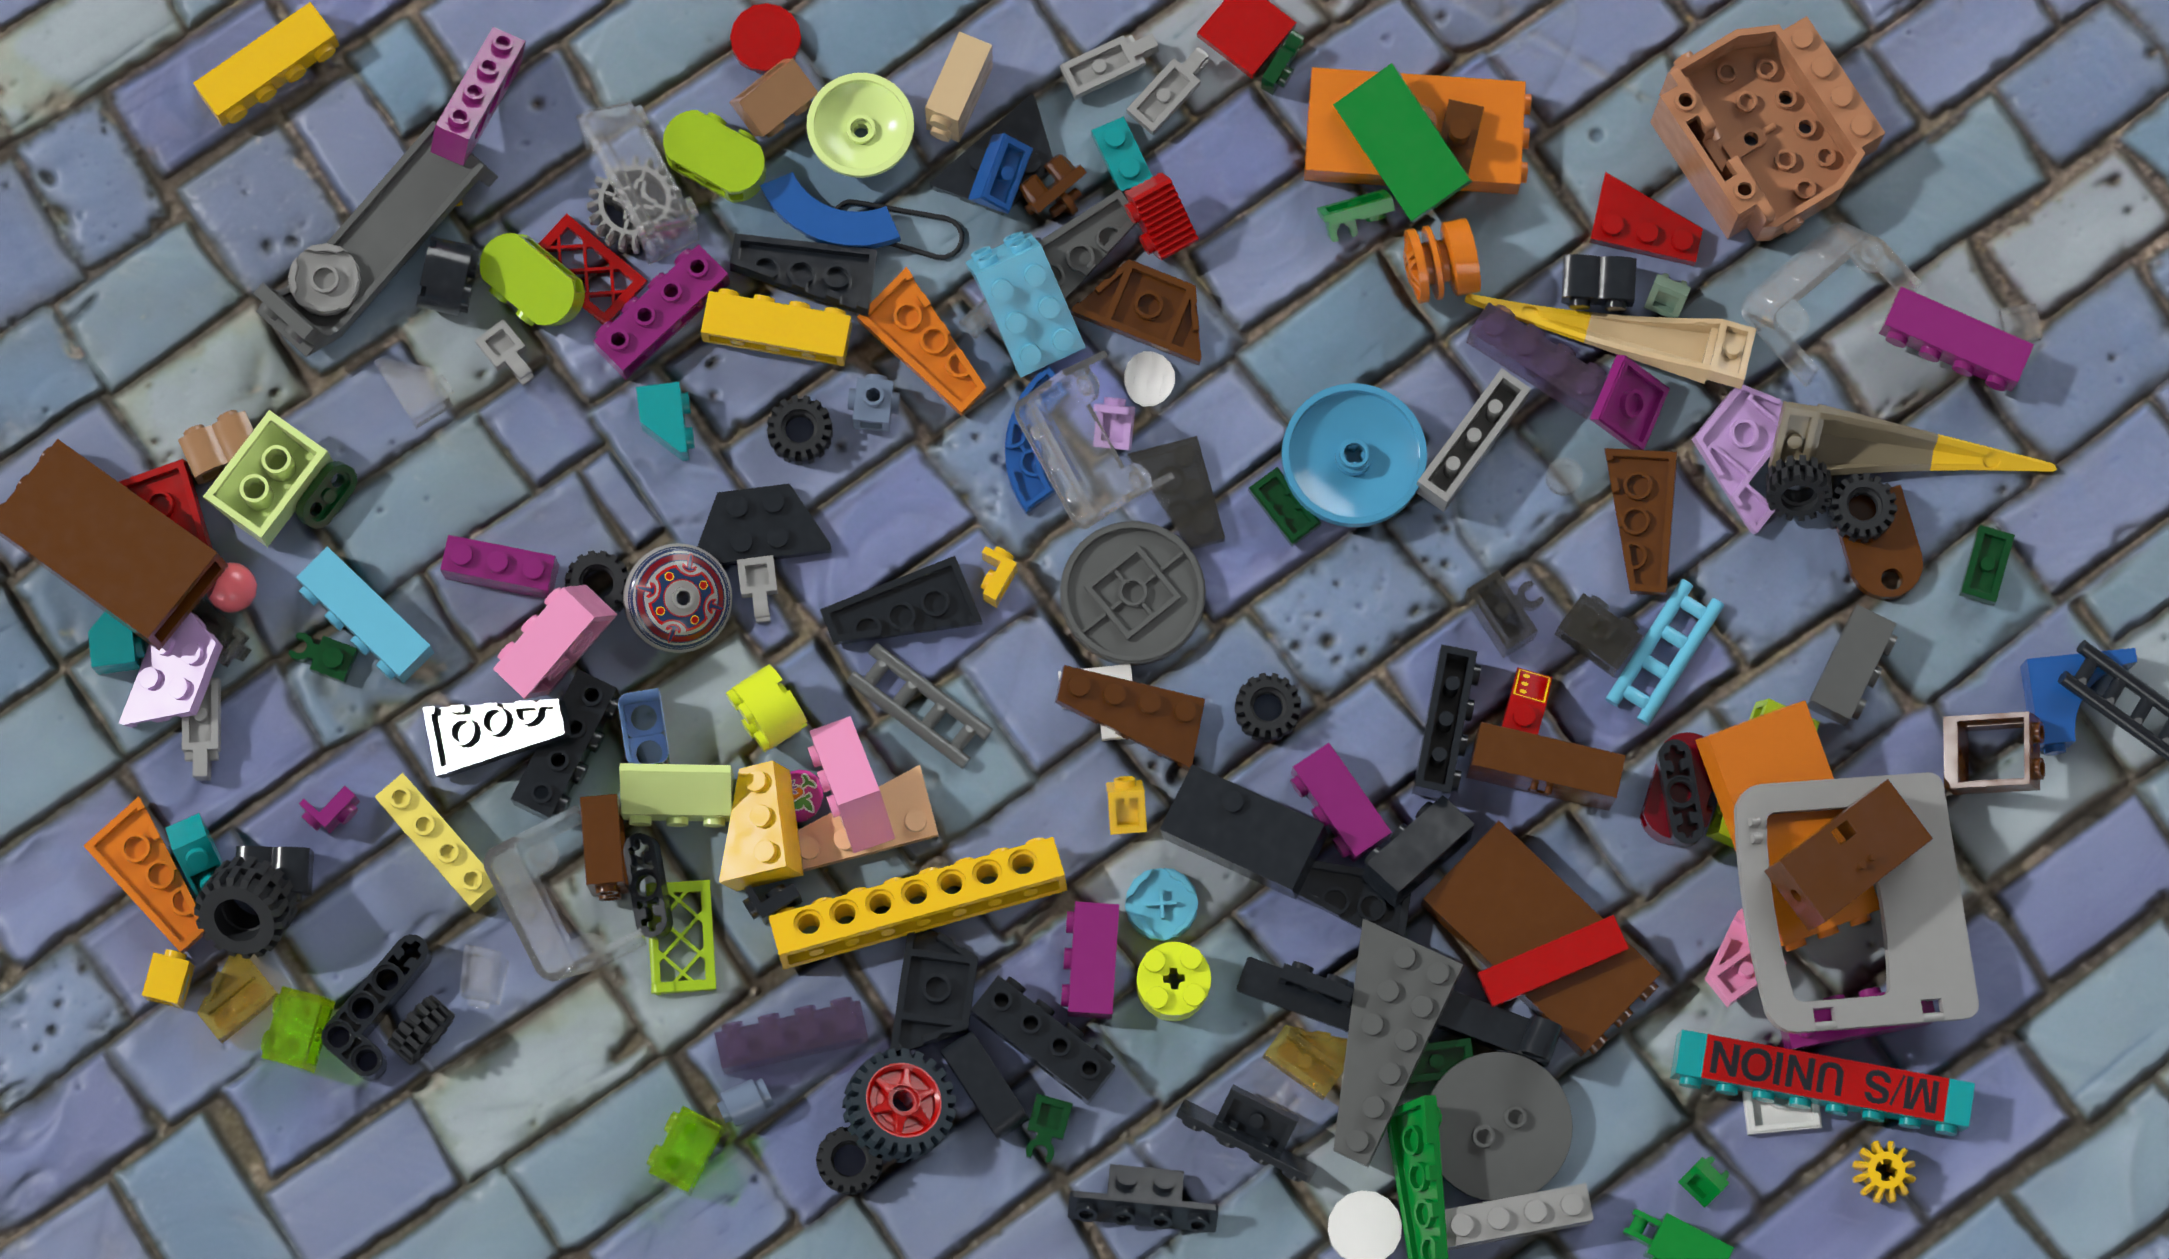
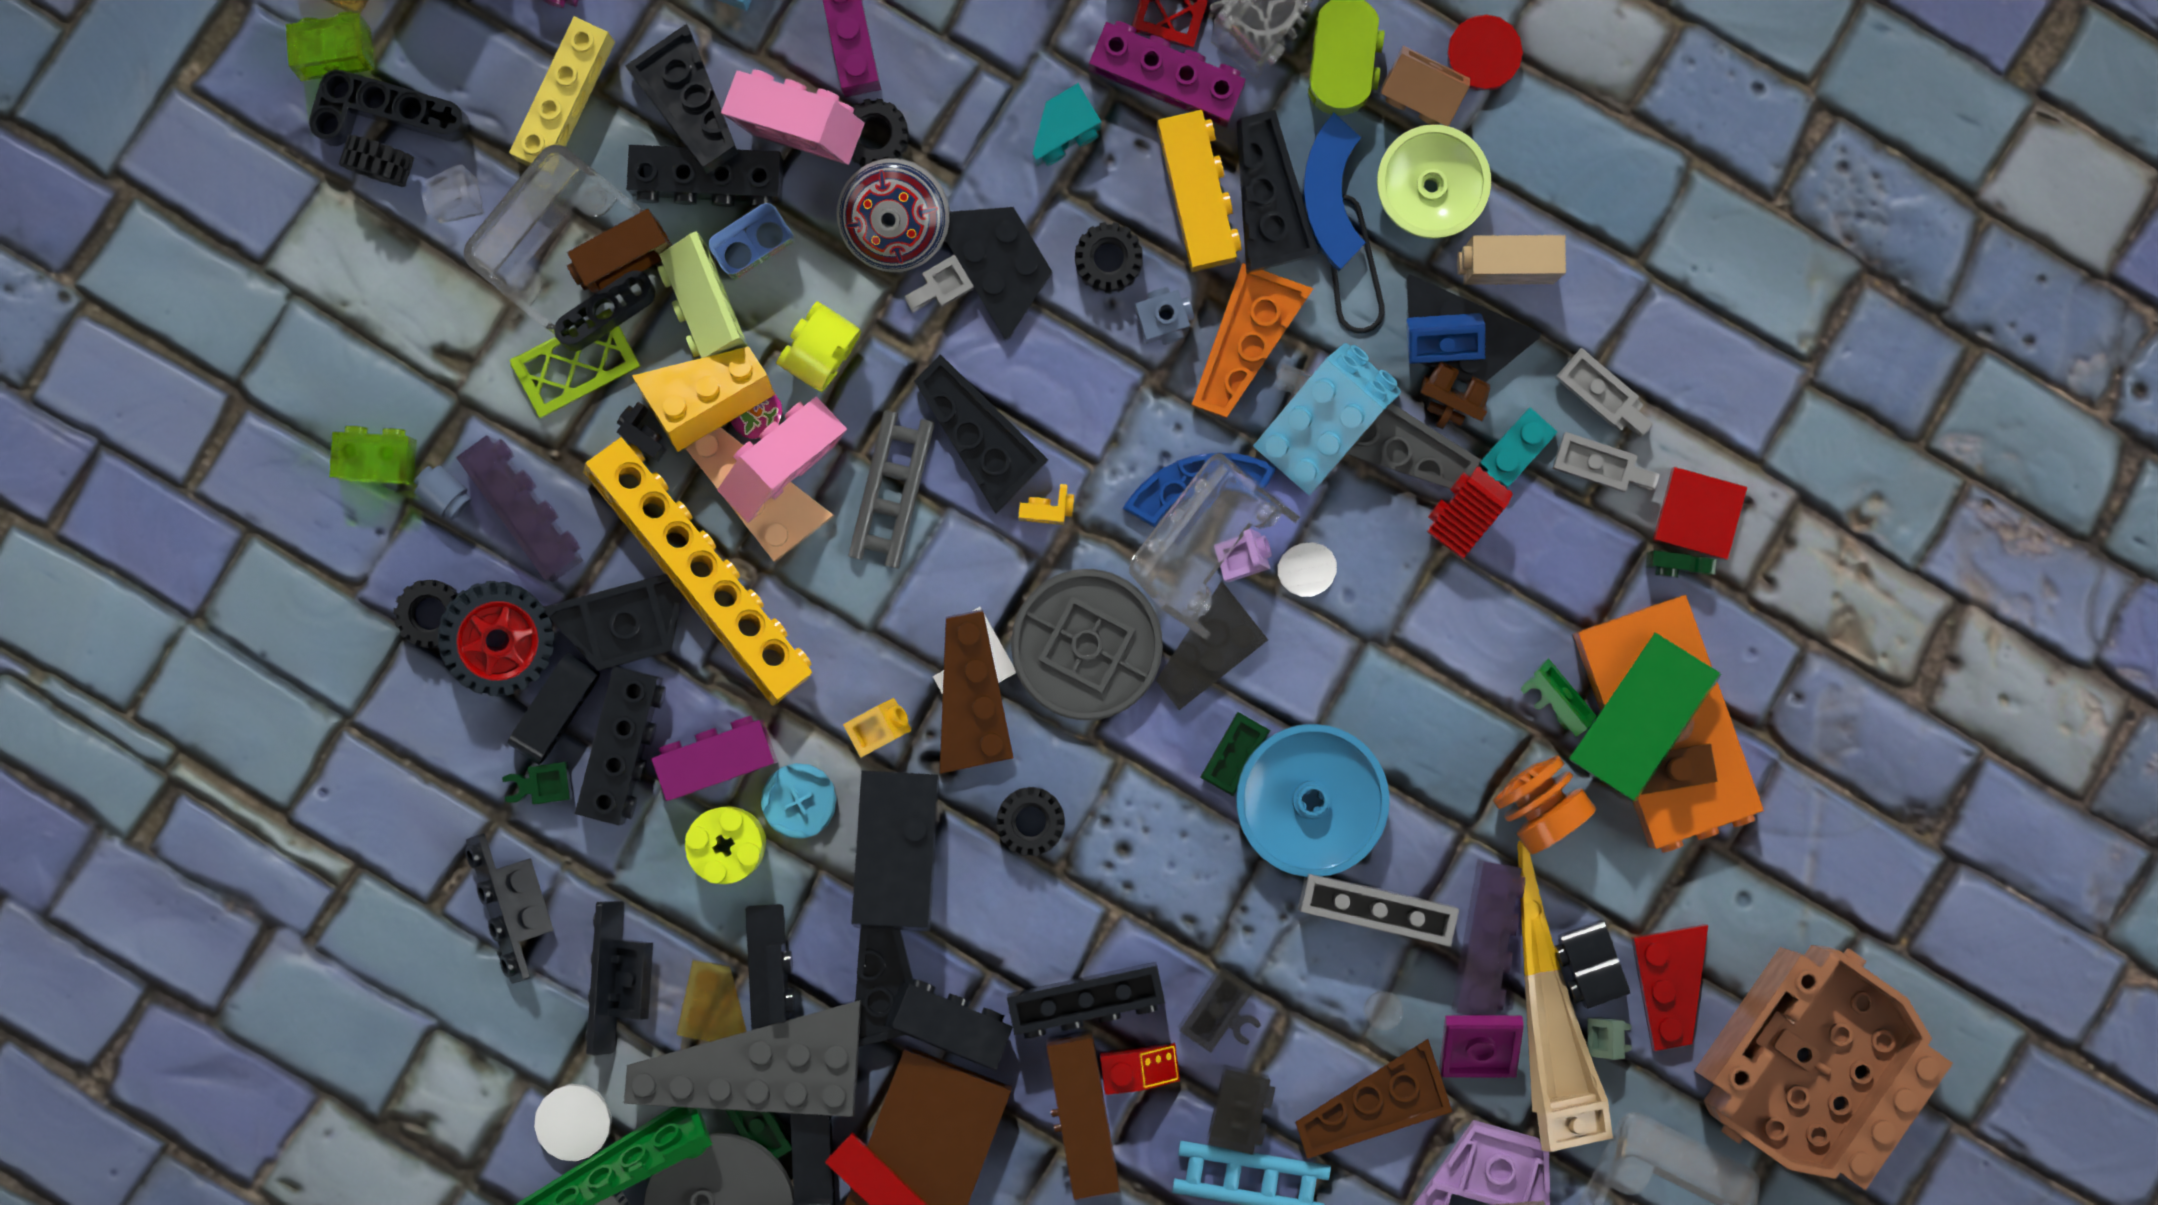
camera: 70 degrees right, 10 degrees up
reddish brown wing [1071,259,1202,366] -> none
magenta brick [1290,743,1392,863] -> none

